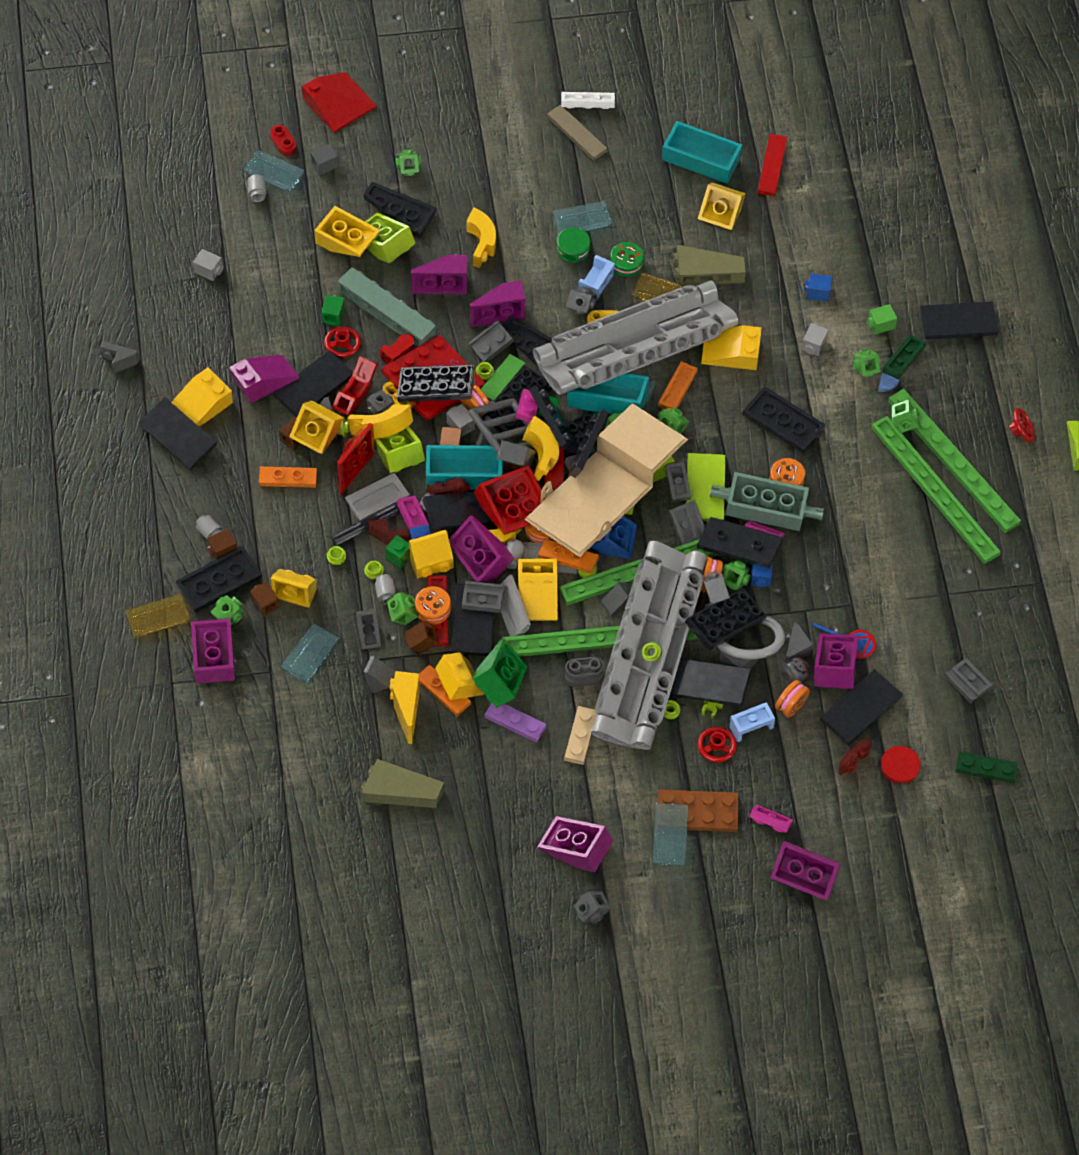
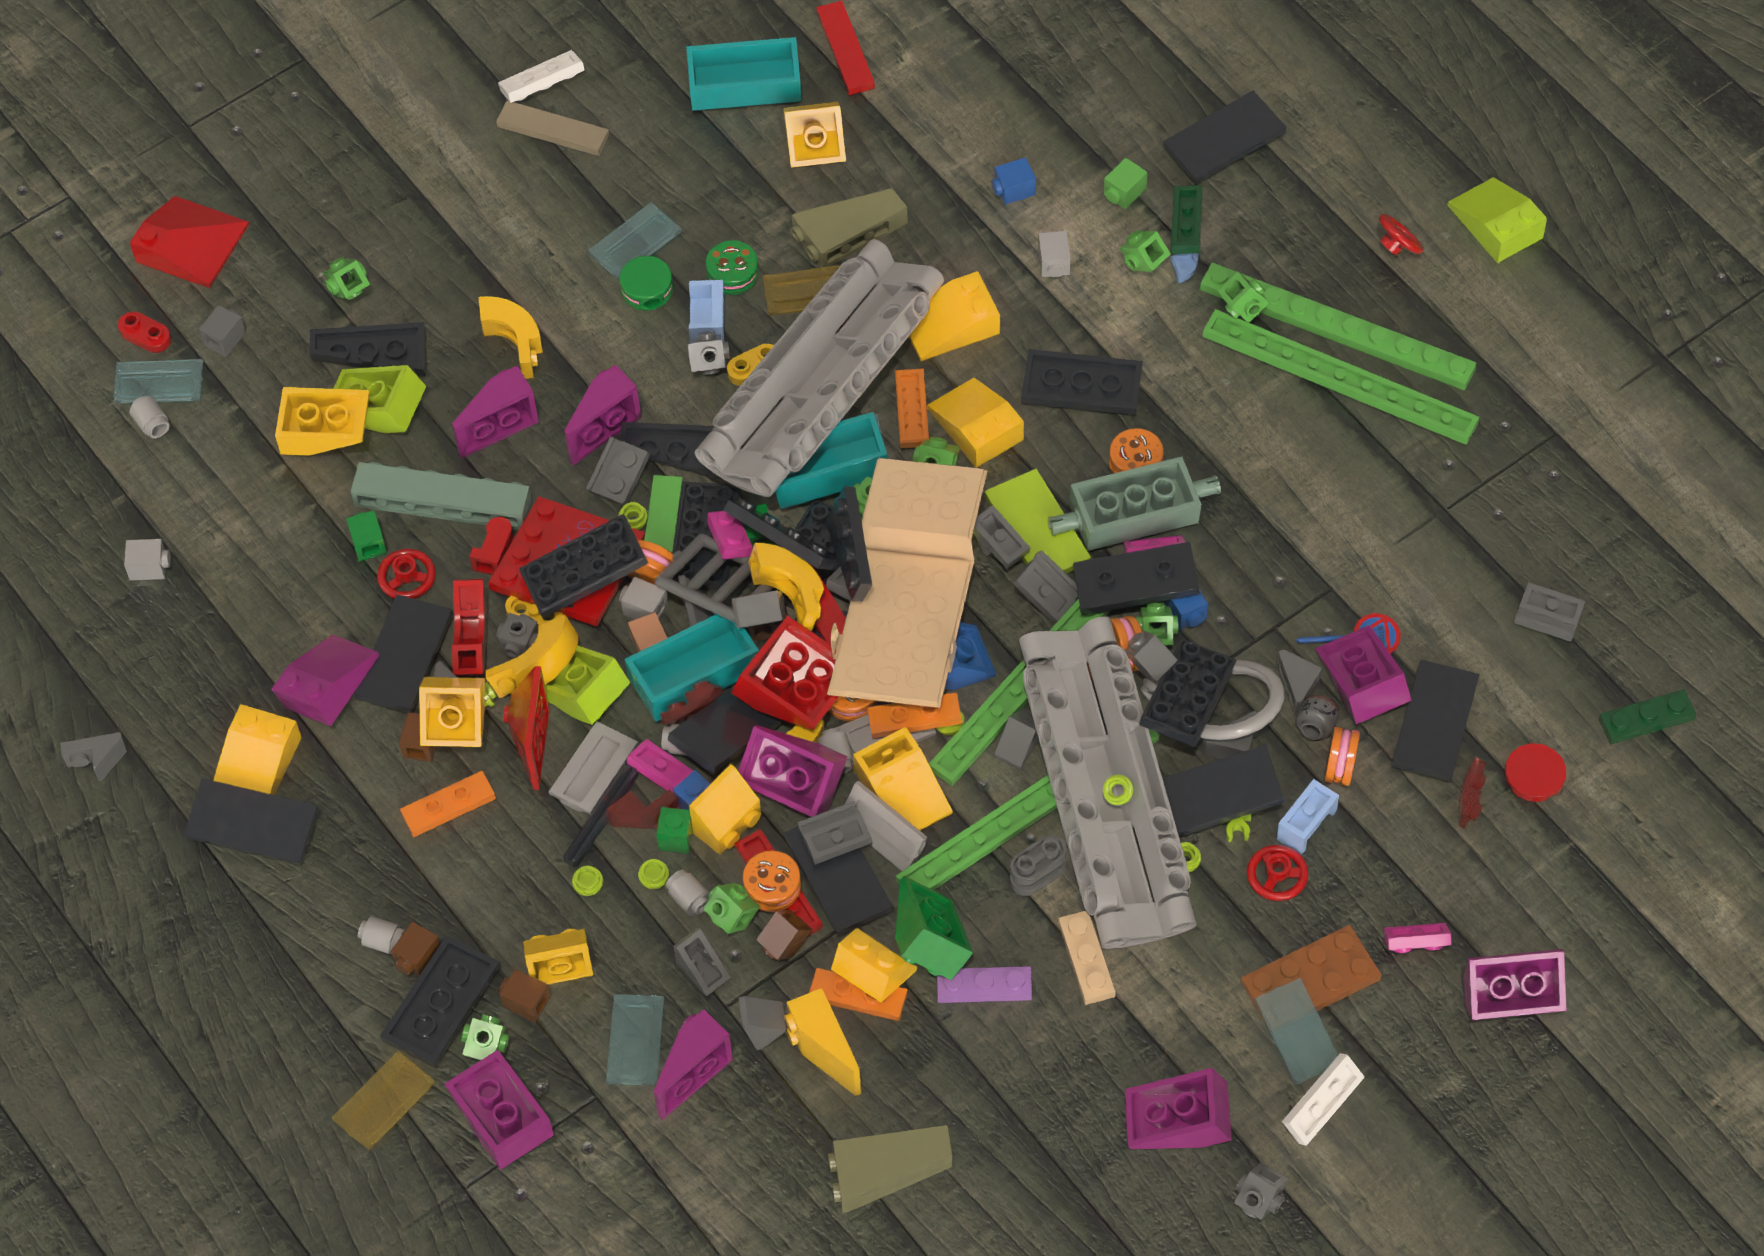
camera: 25 degrees left, 0 degrees up
none -> magenta slope [653,1009,733,1120]
none -> yellow slope [927,378,1024,468]
none -> white plate [1282,1053,1364,1146]

